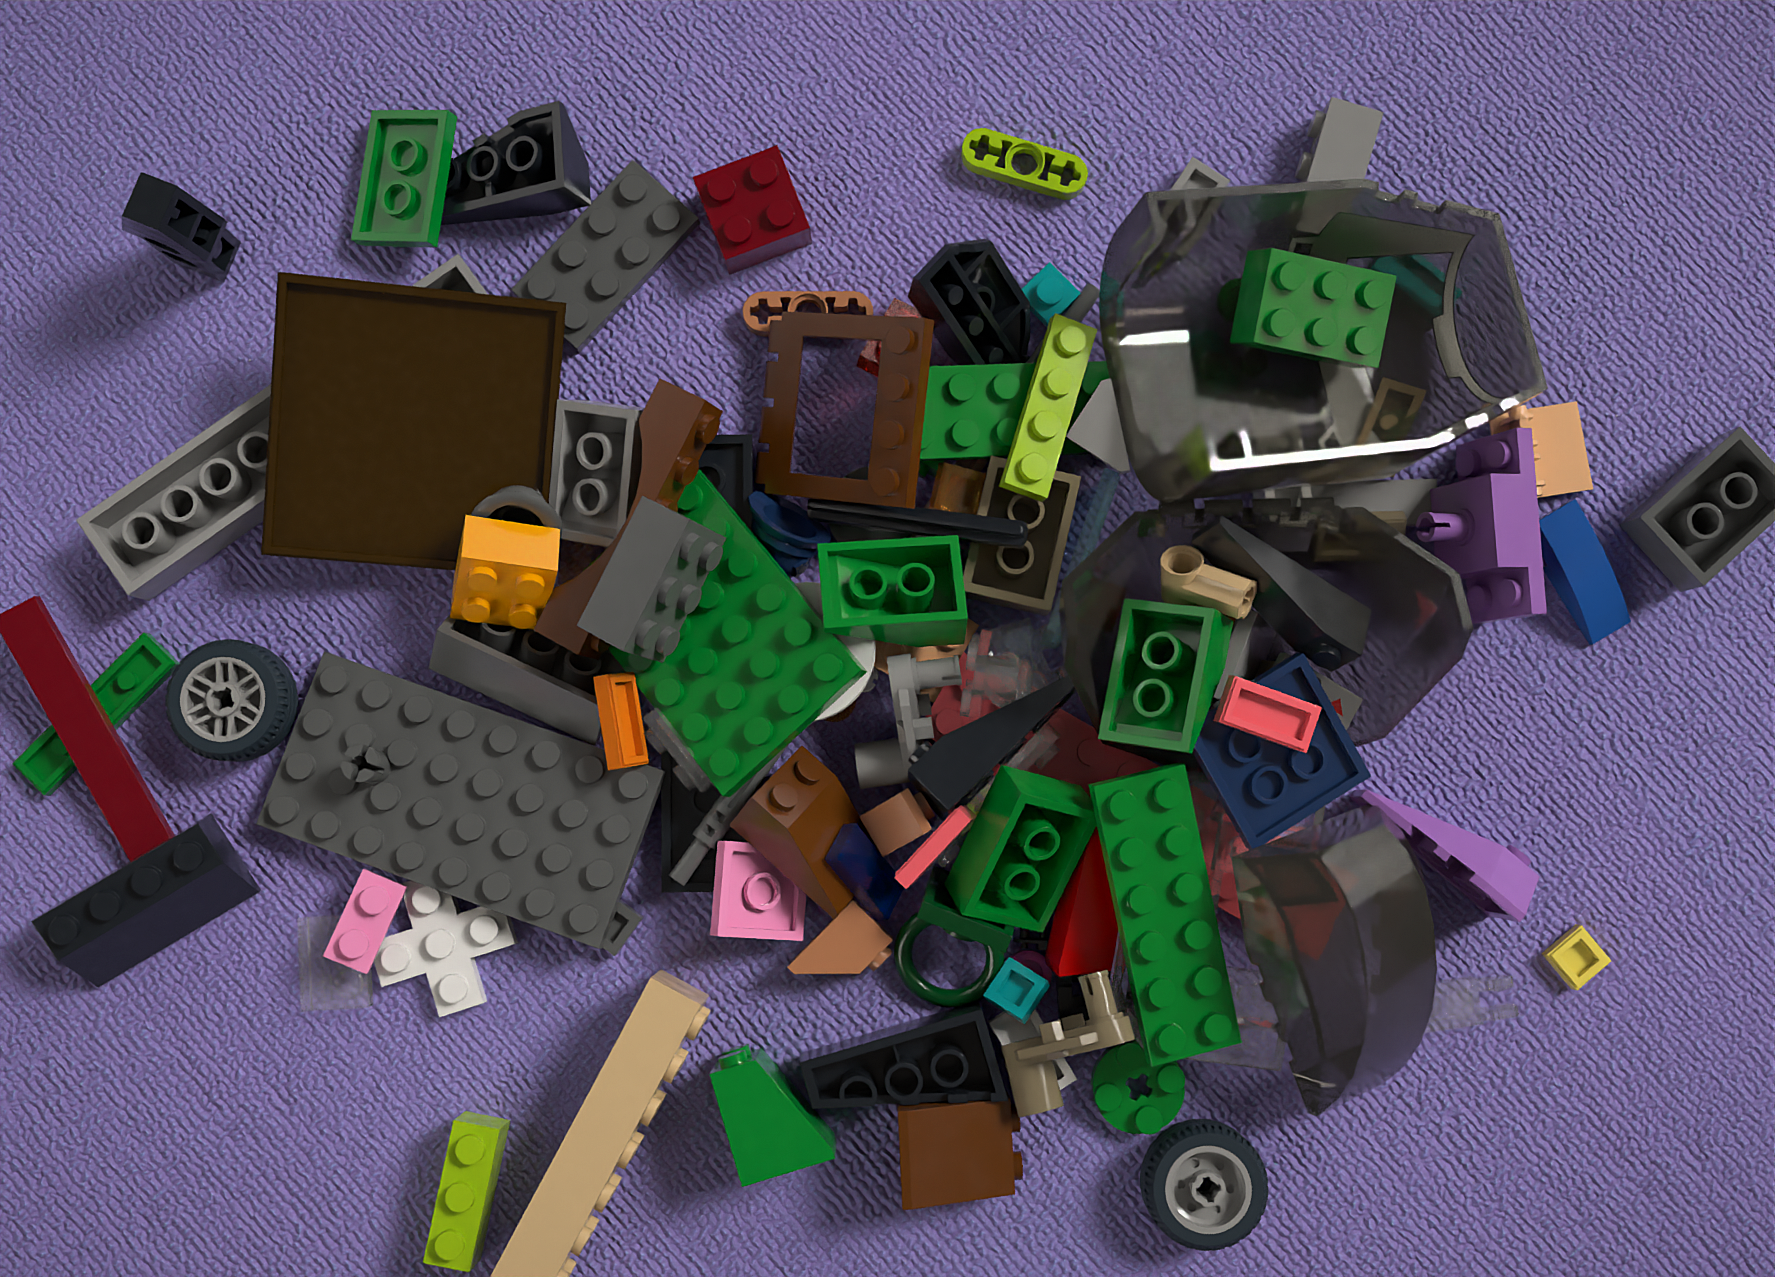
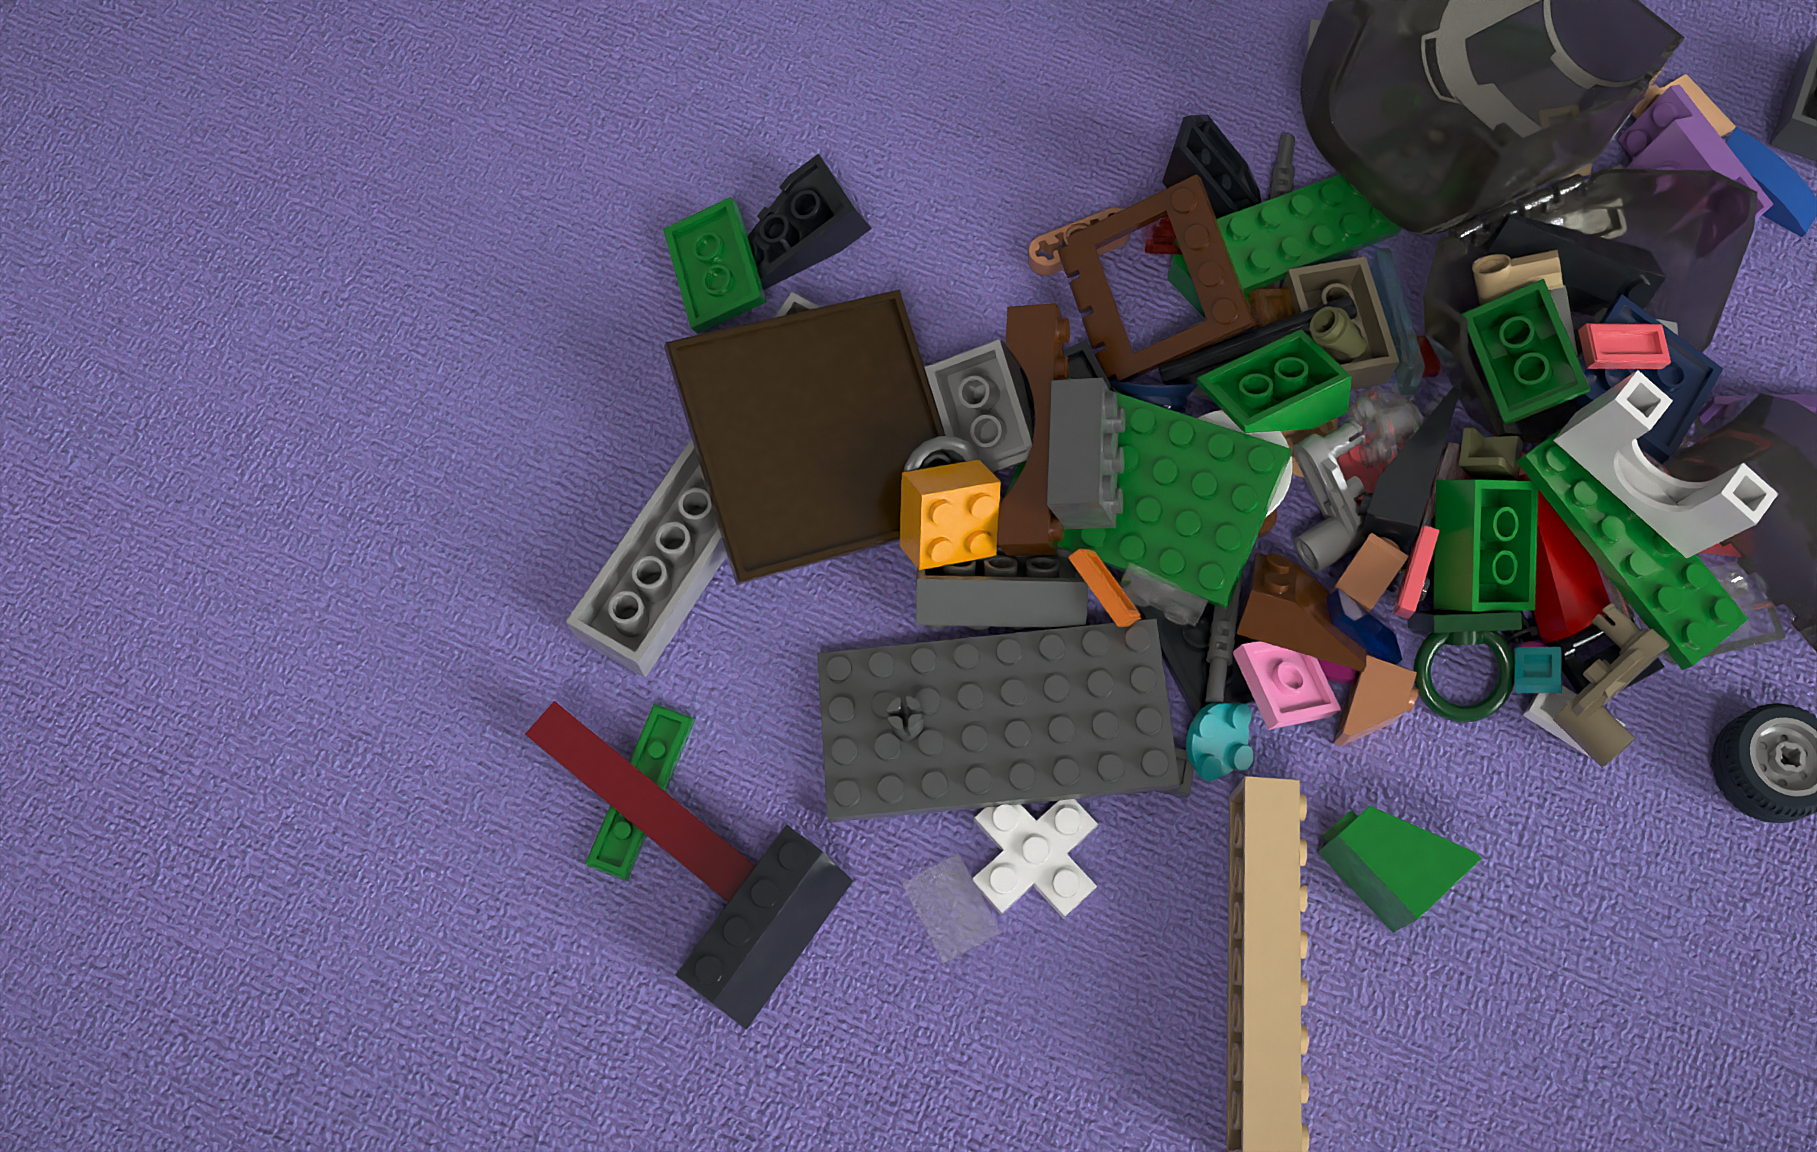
camera: 20 degrees left, 15 degrees down
black brick [122,172,241,283] -> none
wheel [165,639,298,762] -> none
bright pink plate [323,869,408,974] -> none
lime brick [423,1111,511,1272] -> none
dark grey plate [511,160,700,352] -> none
dark red brick [693,145,812,275] -> none
black wedge [799,1001,1008,1109] -> none
reddish brown slope [897,1091,1023,1210] -> none
lime beam [961,128,1088,200] -> none
lime plate [999,313,1098,502] -> none
teal plate [1022,262,1081,327] -> none
light grey slope [1066,378,1130,474] -> none
green plate [1091,1040,1185,1135] -> none
green brick [1230,248,1397,368] -> none
none -> teal piece [1186,702,1253,781]
none -> olive cone [1310,306,1367,358]
none -> olive panel [1459,427,1523,481]
none -> white arch [1553,370,1778,559]

